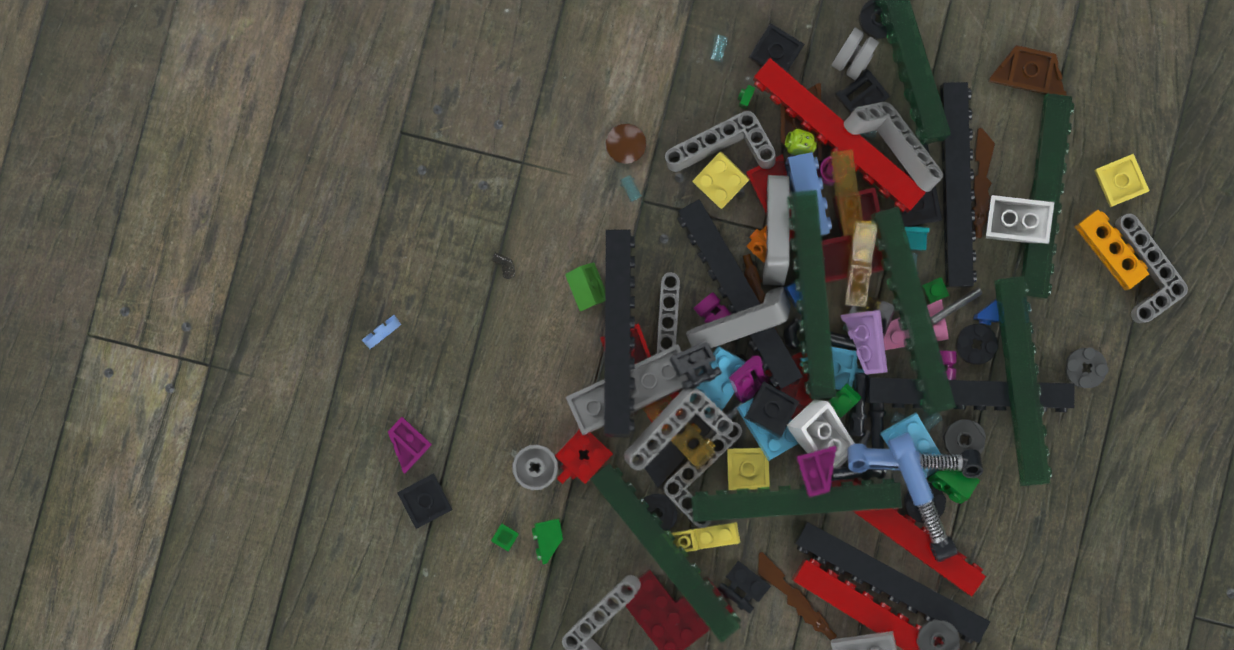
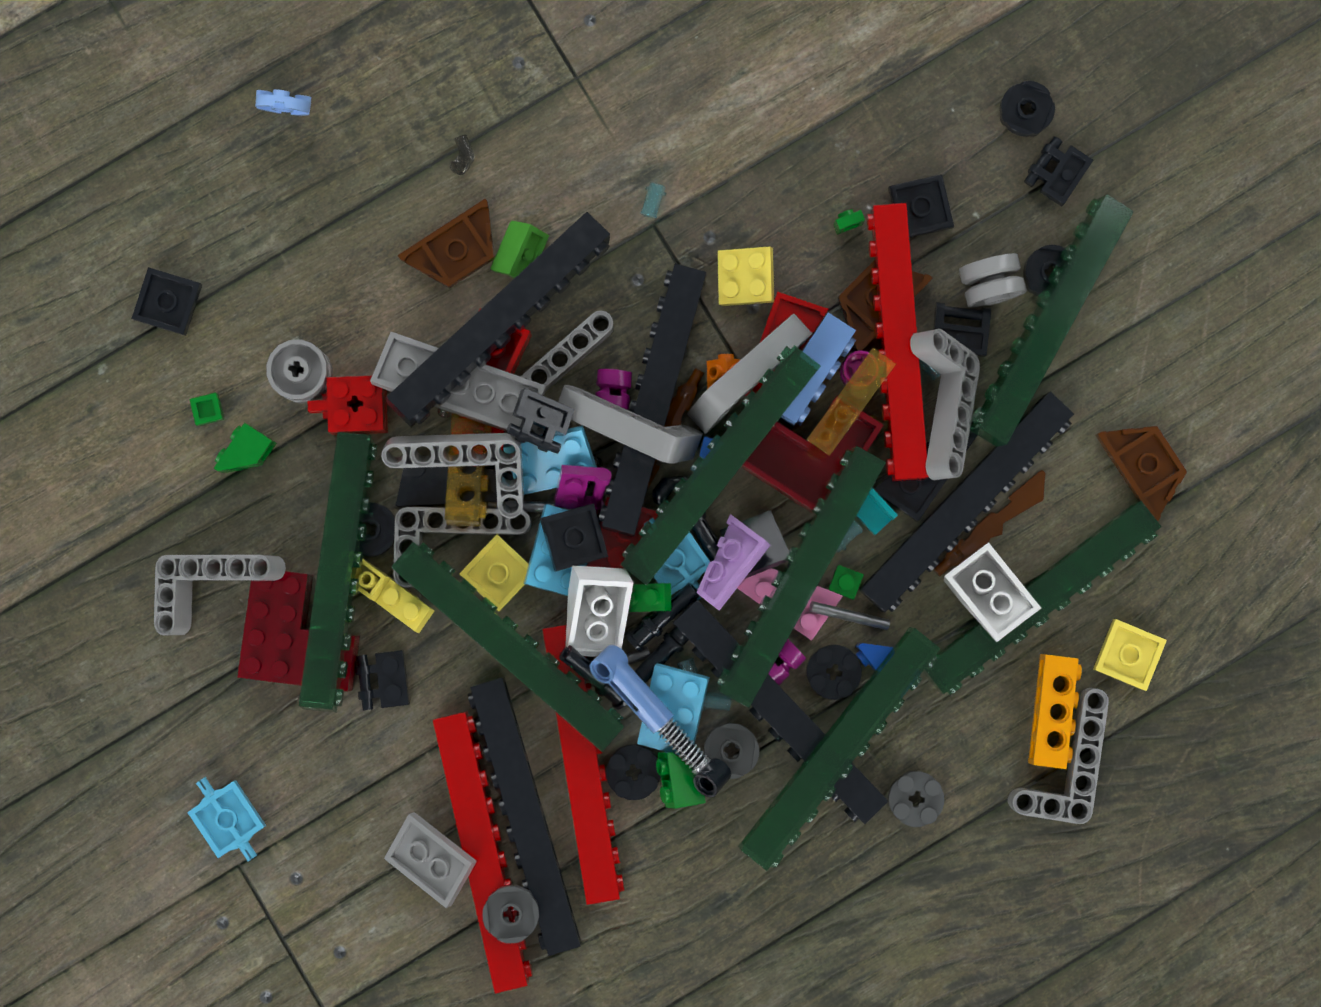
camera: 45 degrees right, 0 degrees up
magenta wing [388,417,432,474] -> none
reddish brown dish [606,124,646,164] -> none
light grey beam [665,111,776,172] -> none
clear light blue pin [710,35,729,62] -> none
reddish brown sword [758,552,837,641] -> none
lime head [785,129,817,156] -> none
magenta wing [796,446,837,498] -> none
clear yellow slope [845,220,877,307] -> none
piece [888,433,958,563] -> none
none -> reddish brown wing [398,199,495,288]

